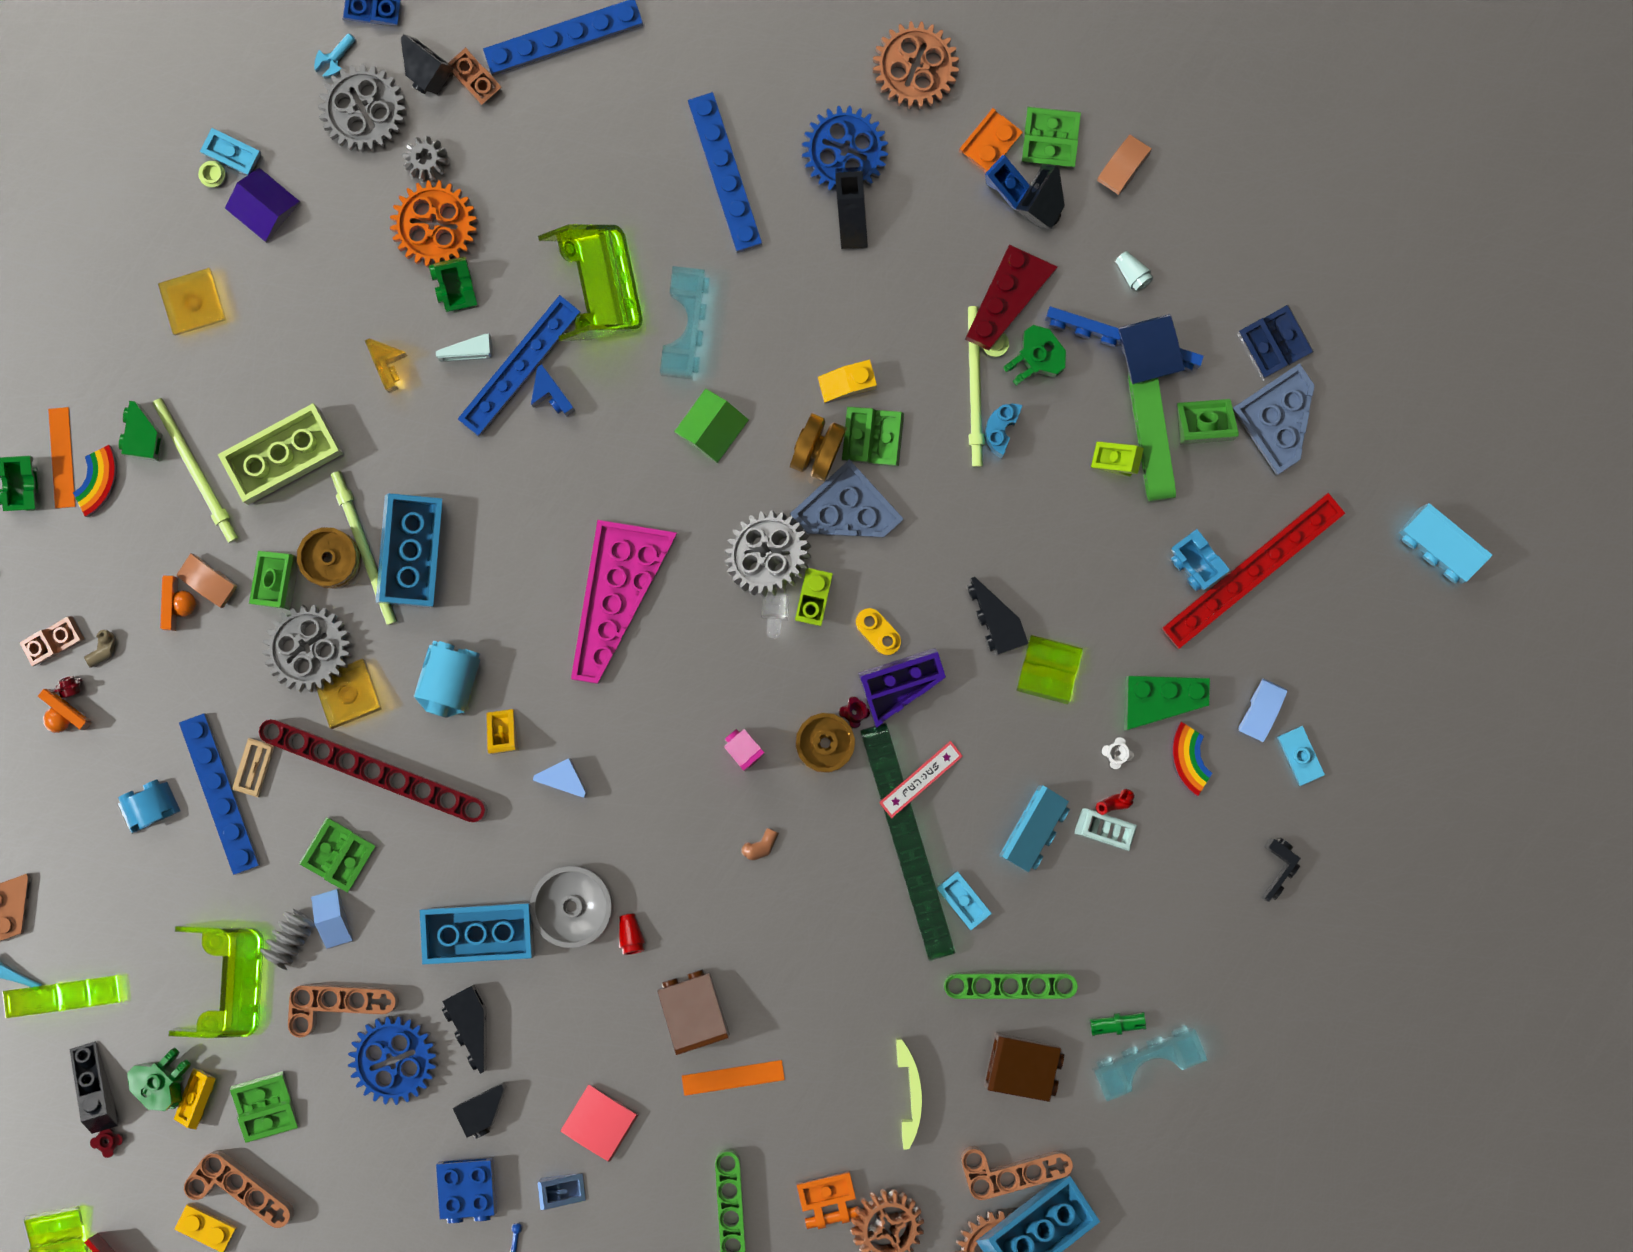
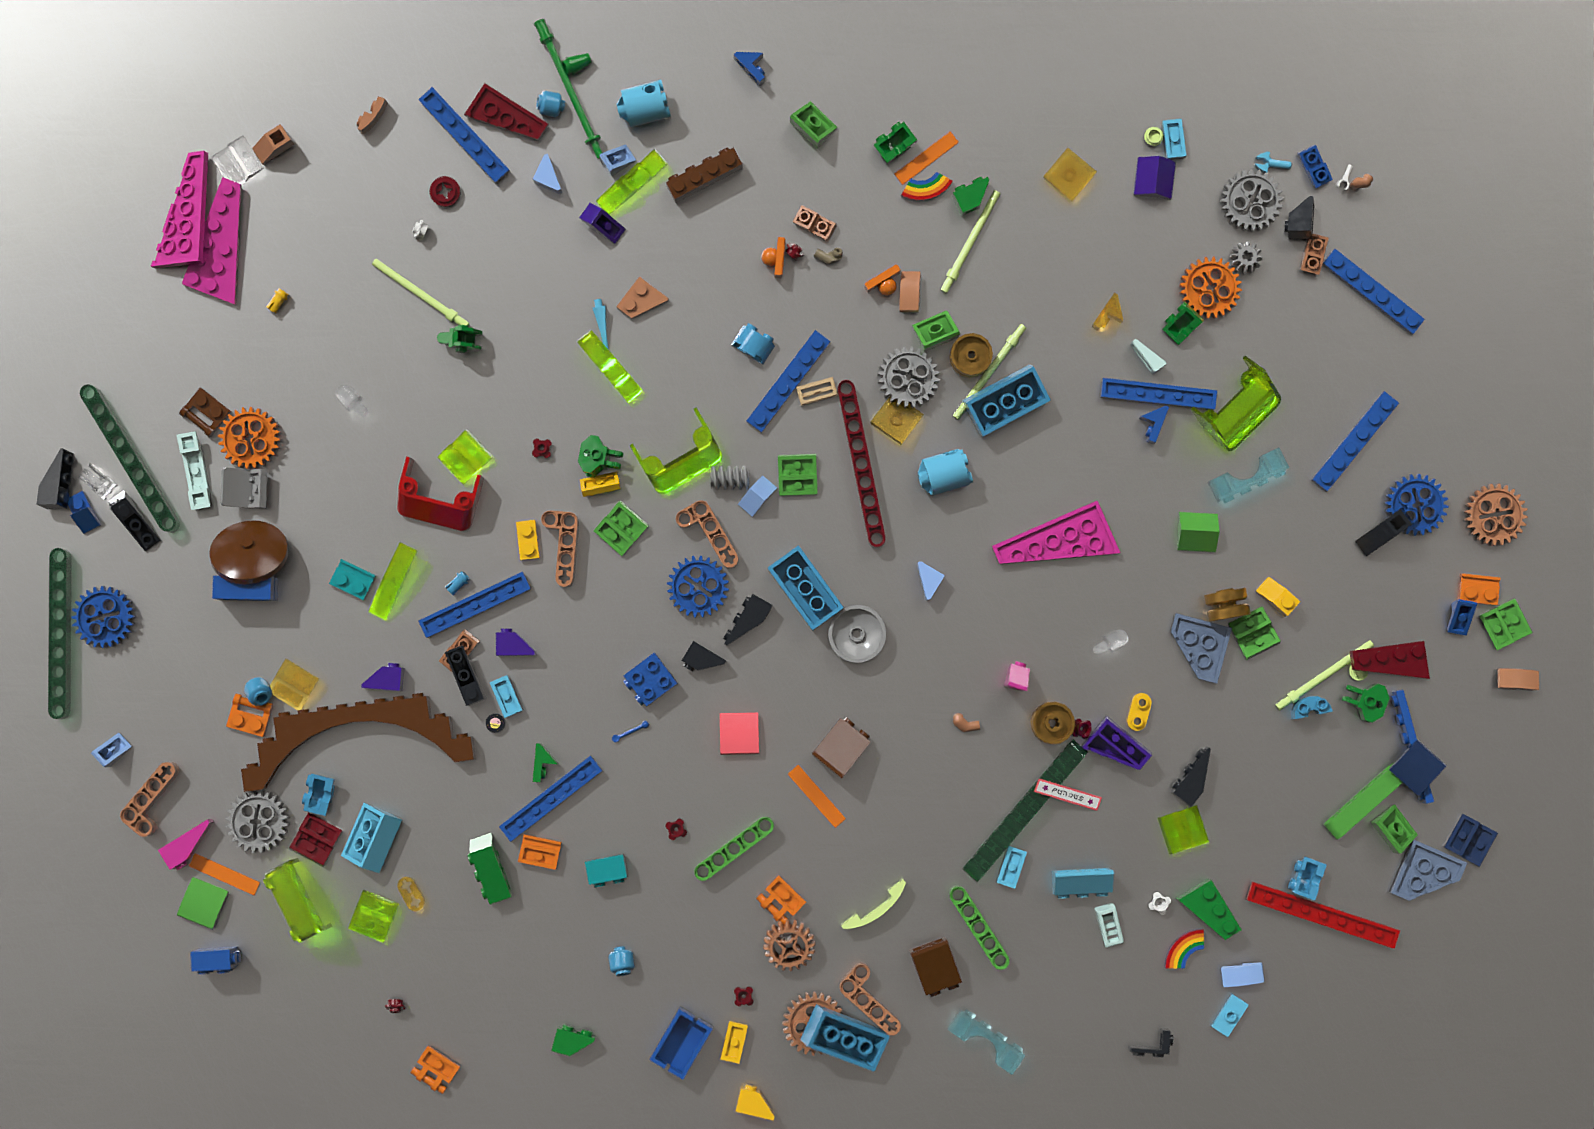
camera: 60 degrees right, 0 degrees up
black slope [70,1041,118,1134] -> none
yellowish green brick [218,403,343,505] -> none
yellow slope [486,709,519,754] -> none
light blue slope [538,1173,586,1210] -> none
red cone [619,914,646,955] -> none
light grey gear [725,510,811,597] -> none
lime slope [795,568,833,626] -> none
black slope [1015,164,1065,229] -> none
green pin [1090,1012,1146,1036] -> none
lime slope [1091,441,1144,477] -> none
red arm [1096,789,1135,815] -> none
light aqua cone [1115,251,1153,292] -> none
medium azure slope [1399,503,1492,584] -> none

